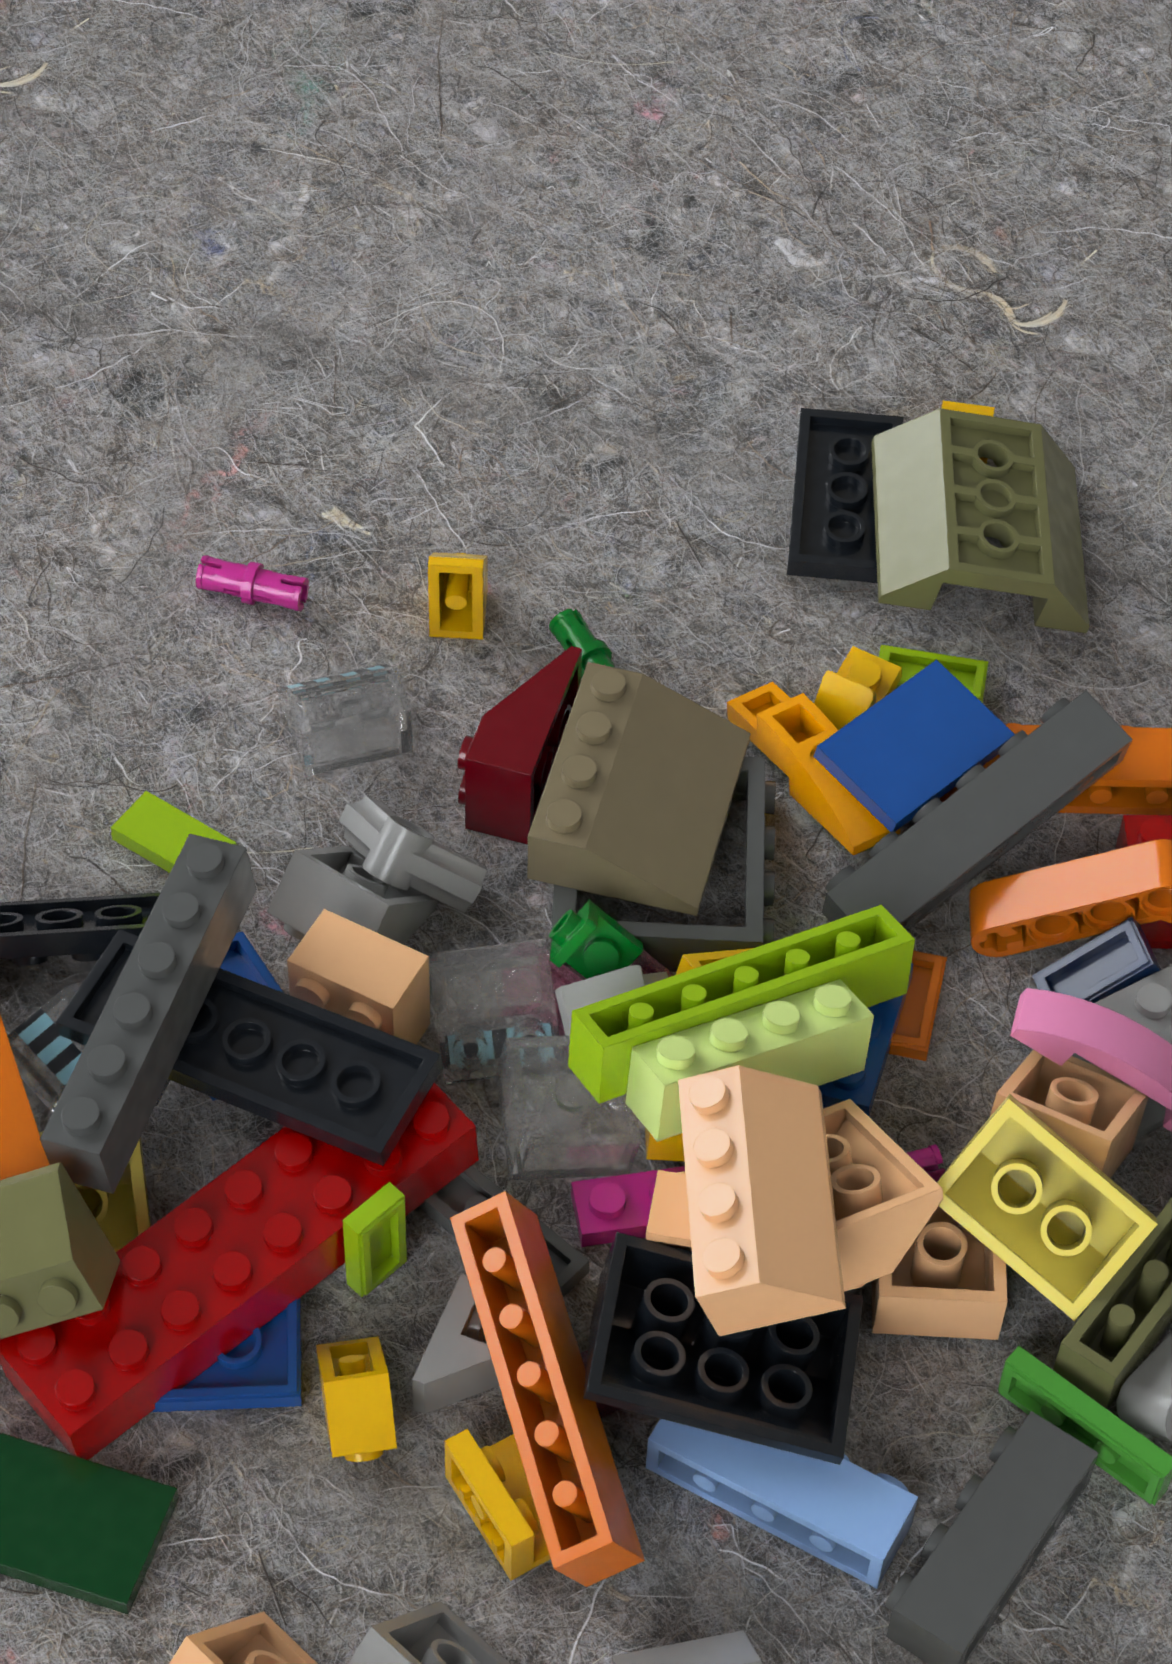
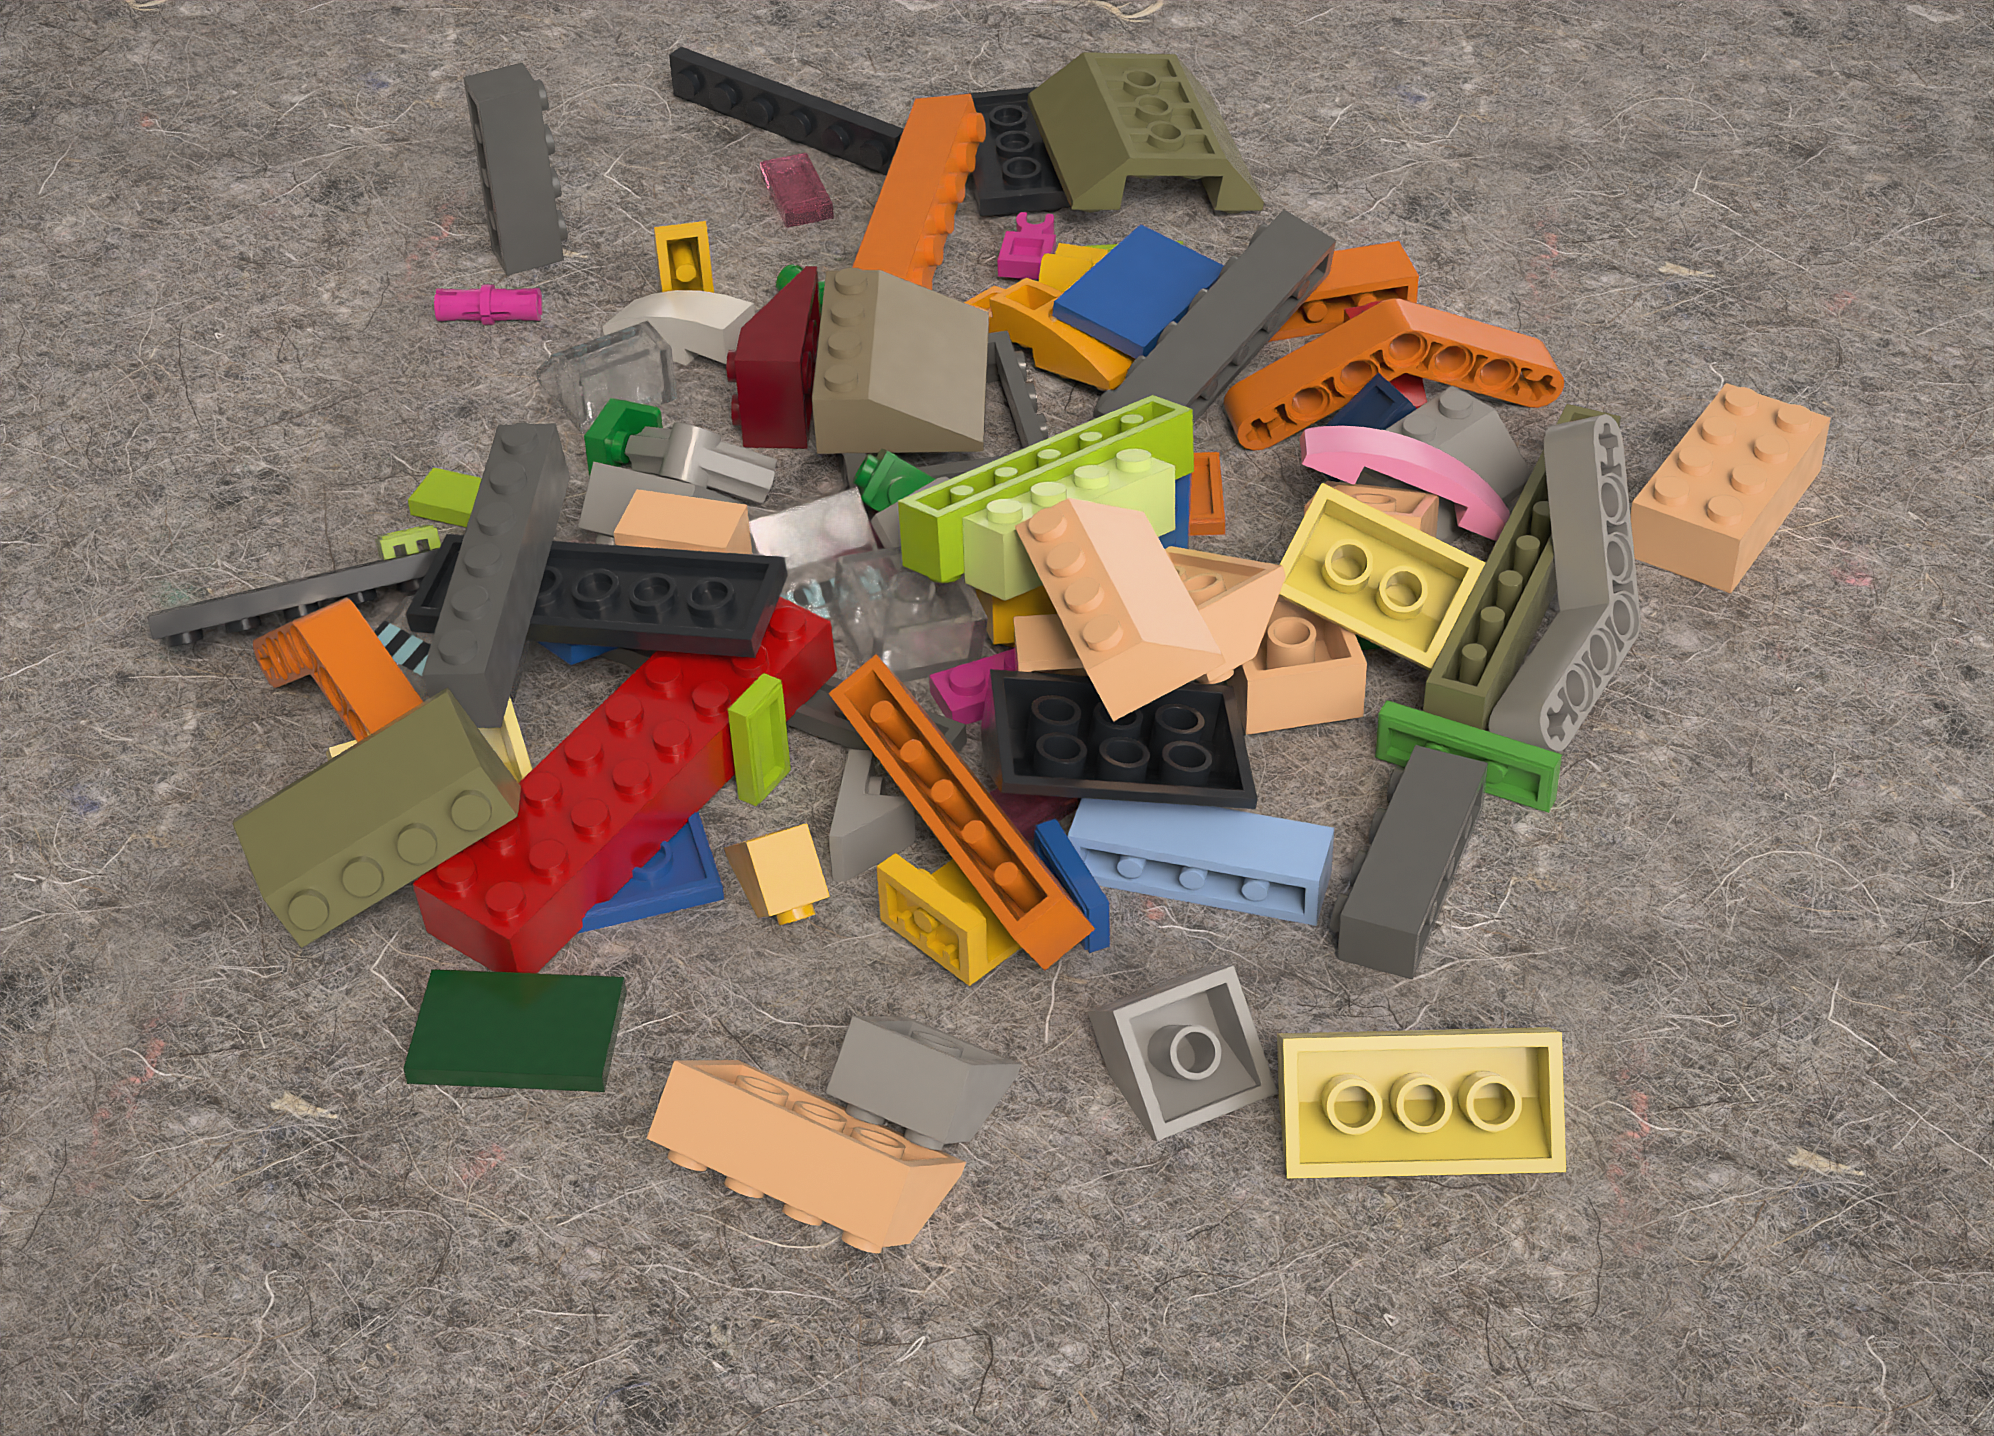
camera: 10 degrees left, 10 degrees down
none -> lime tile [375,524,441,560]
none -> dark grey brick [463,62,568,276]
none -> green bracket [584,398,663,479]
none -> white slope [602,290,755,365]
none -> black plate [669,47,904,176]
none -> clear pink tile [760,153,834,228]
none -> orange brick [852,94,986,290]
none -> dark pink plate [997,212,1056,280]
none -> blue tile [1034,819,1110,953]

